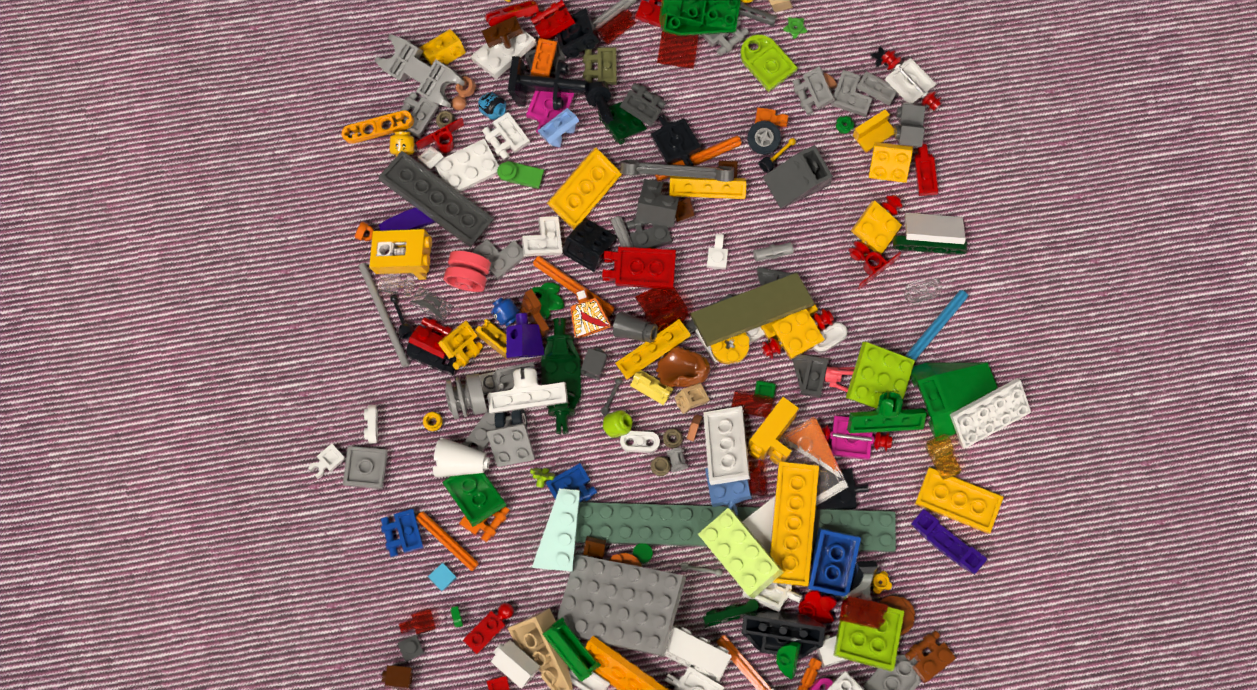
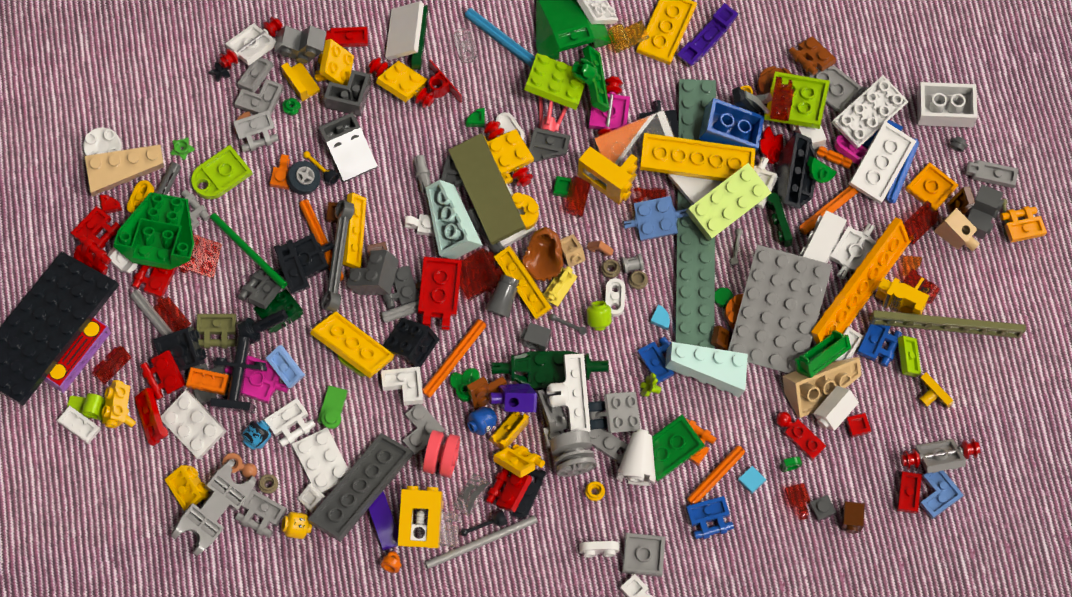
camera: 90 degrees left, 5 degrees down
light orange beam [342,110,414,144] -> none
red piece [416,118,464,153] -> none
reddish brown plate [482,16,523,49] -> none
torso [571,290,613,339] -> none
white plate [703,406,750,485] -> none
none -> green piece [210,213,287,289]
none -> black plate [274,239,310,295]
none -> dark grey brick [324,70,371,116]
none -> light aqua wedge [425,180,482,259]
none -> green tile [466,108,485,127]
none -> medium azure tile [650,304,670,330]

